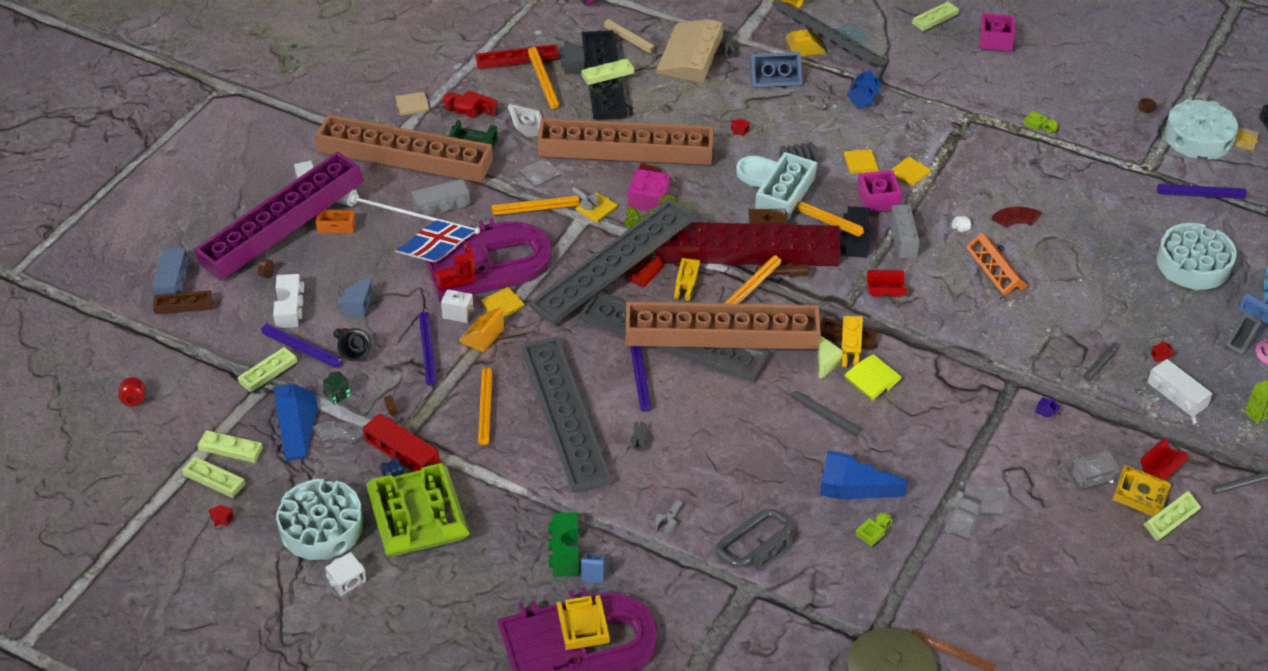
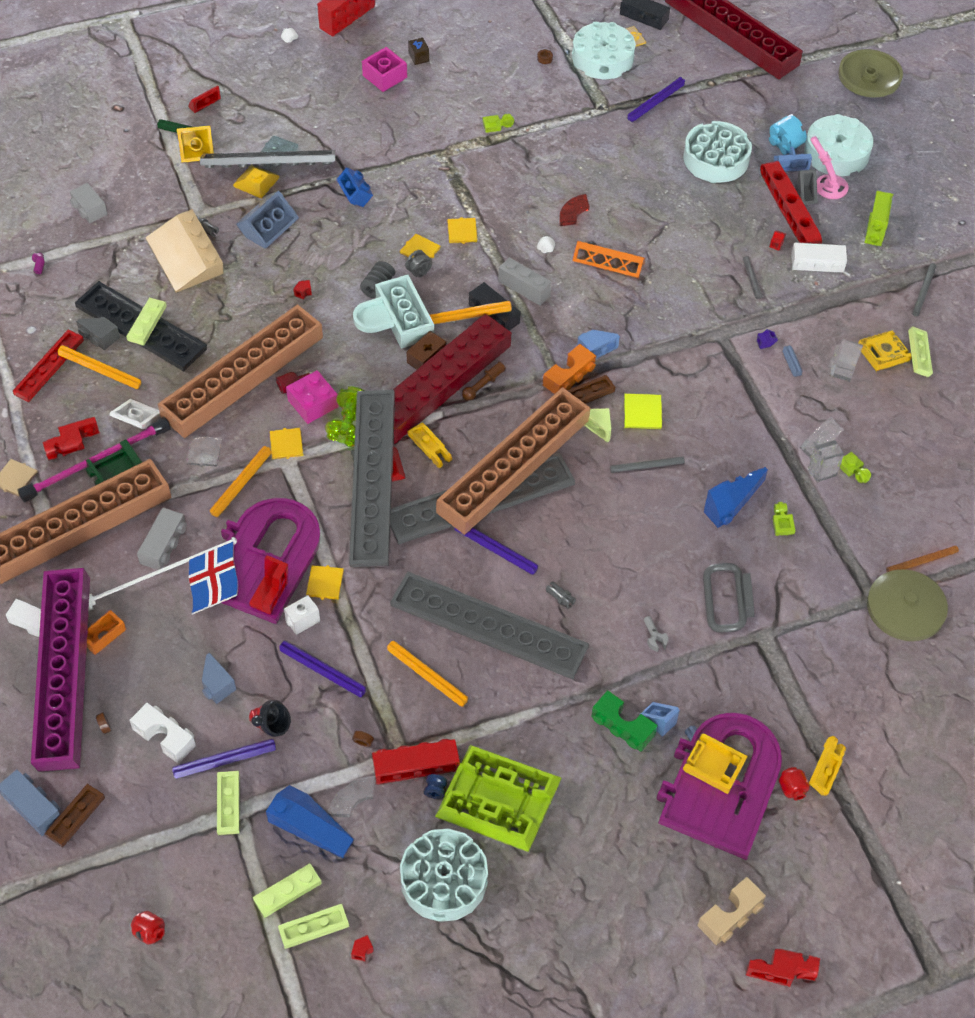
camera: 50 degrees left, 10 degrees up
clear green brick [323,371,350,405] -> none
white head [325,552,366,596] -> none
light orange slope [459,307,504,352] -> none
light grey bar [572,186,598,210] -> none
tan axle [604,19,655,54] -> none
light orange axle [723,255,781,304] -> none
yellow hinge [842,316,863,368] -> none
dark pink brick [856,170,902,213] -> none
red bracket [866,270,907,297] -> none
yellowish green plate [912,2,959,31] -> none
red bracket [1140,438,1188,480] -> none
none -> dark pink hose [17,417,171,503]
none -> dark grey wheel [405,250,432,278]
none -> dark brown brick [408,37,430,65]
none -> orange arch [543,344,596,394]
none -> medium blue slope [577,330,620,359]
none -> red beam [760,161,822,244]
none -> sand blue axle [782,345,803,377]
none -> lime plate [837,452,871,483]

